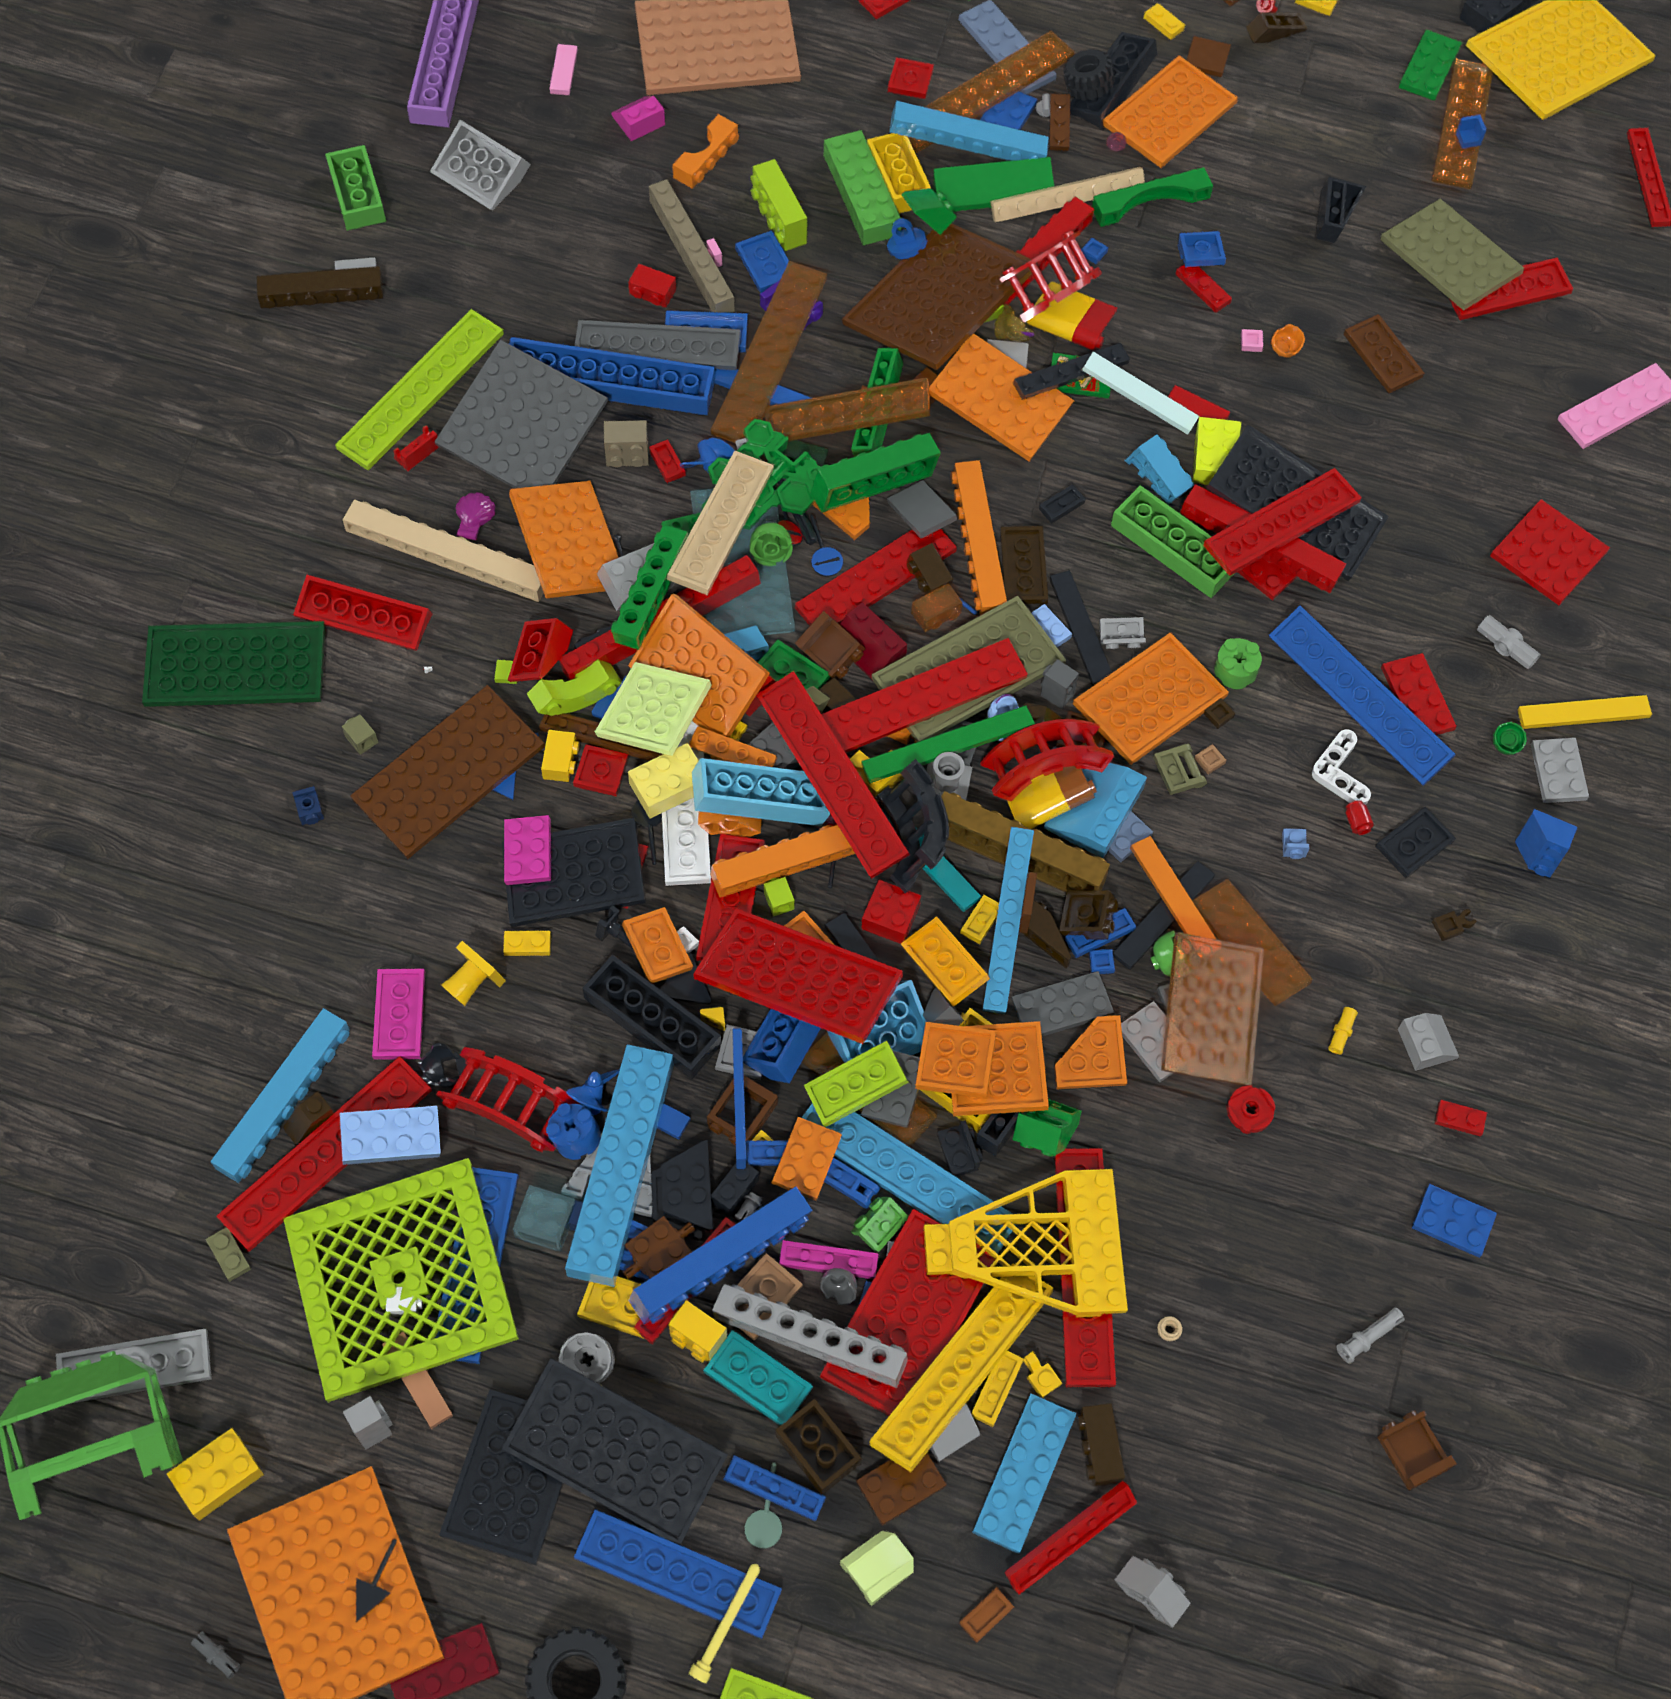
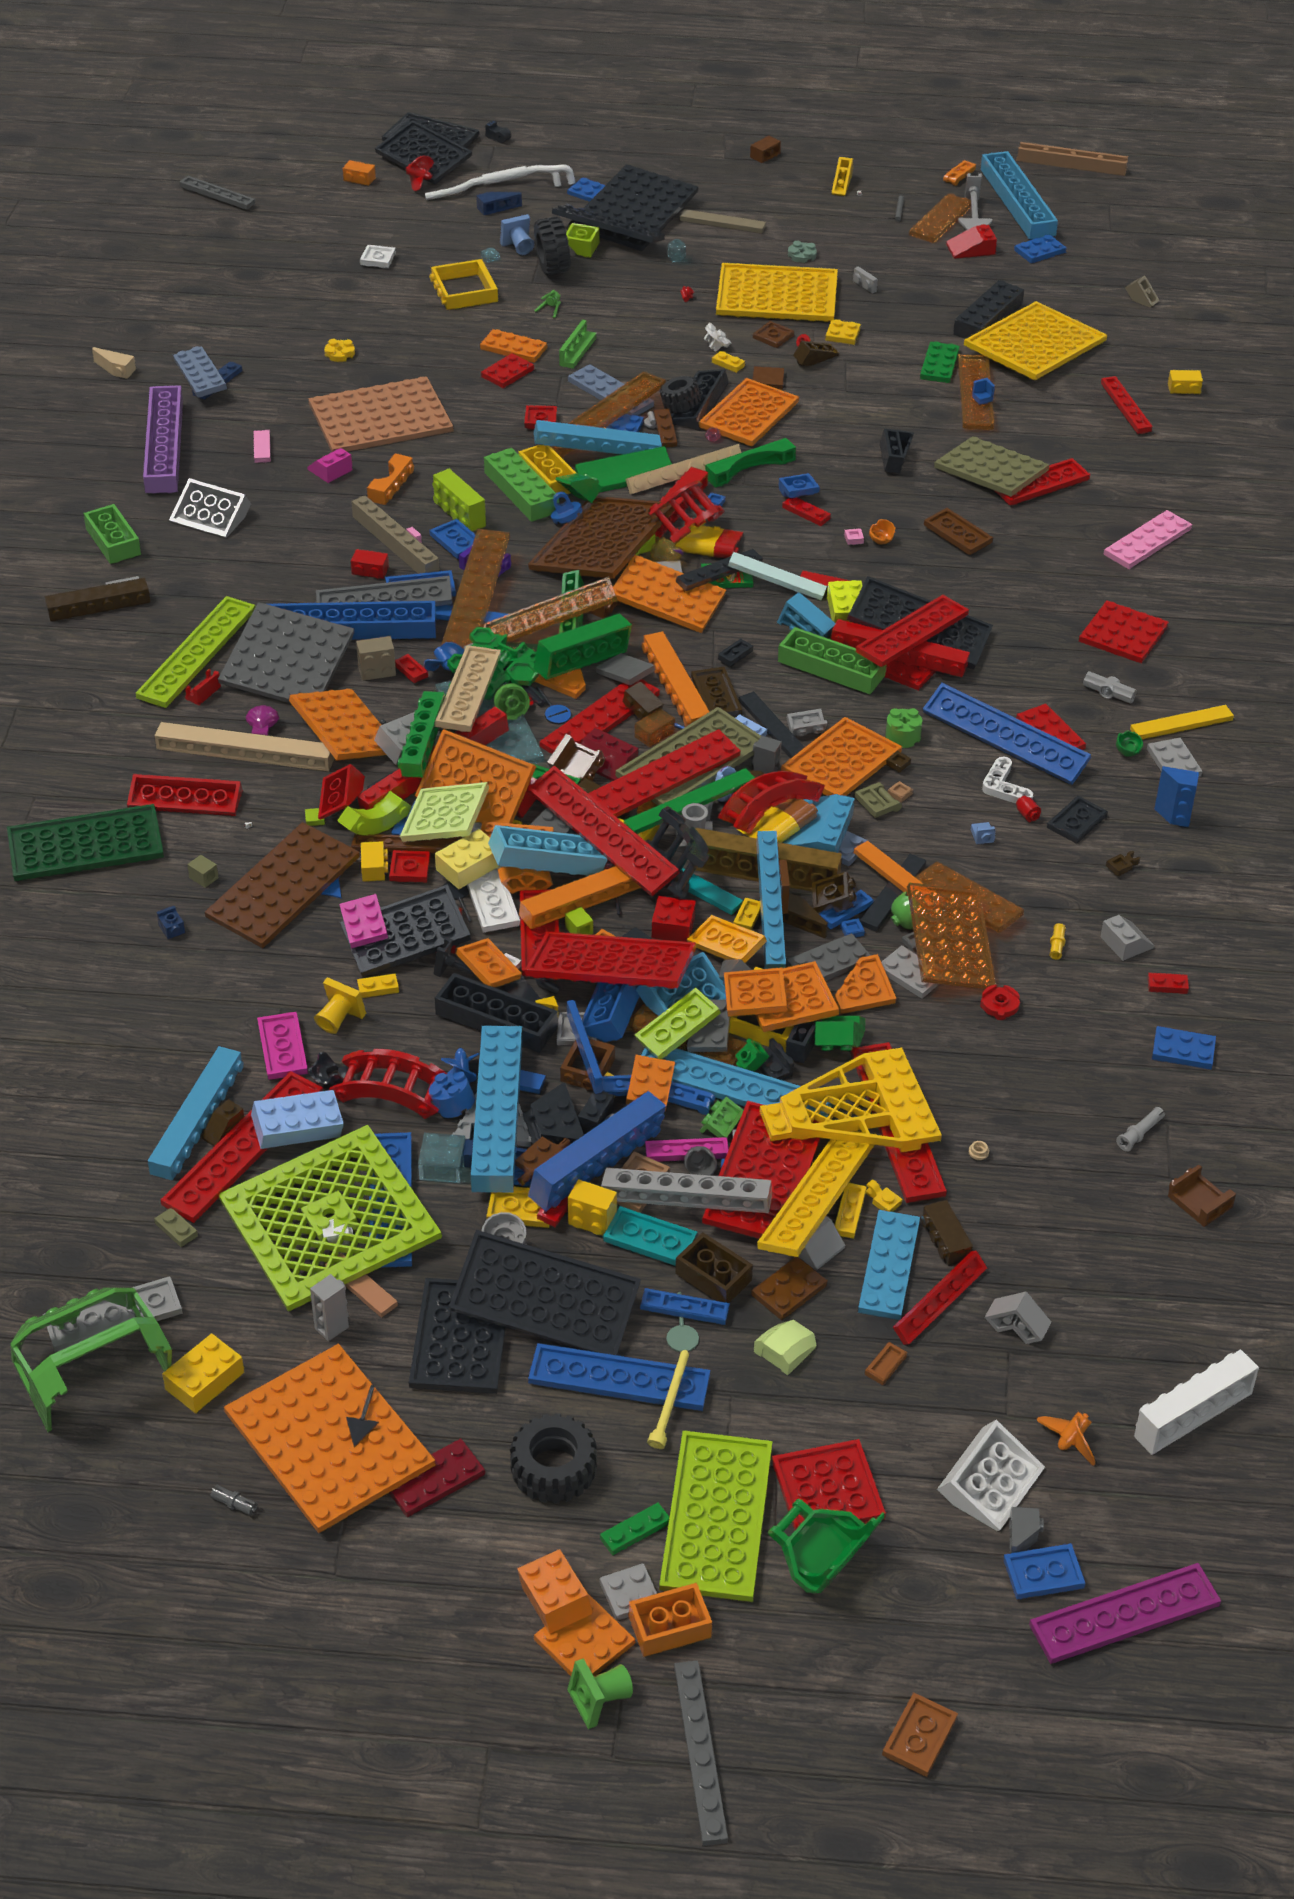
camera: 10 degrees left, 20 degrees down
none -> green brick [735,1038,769,1072]

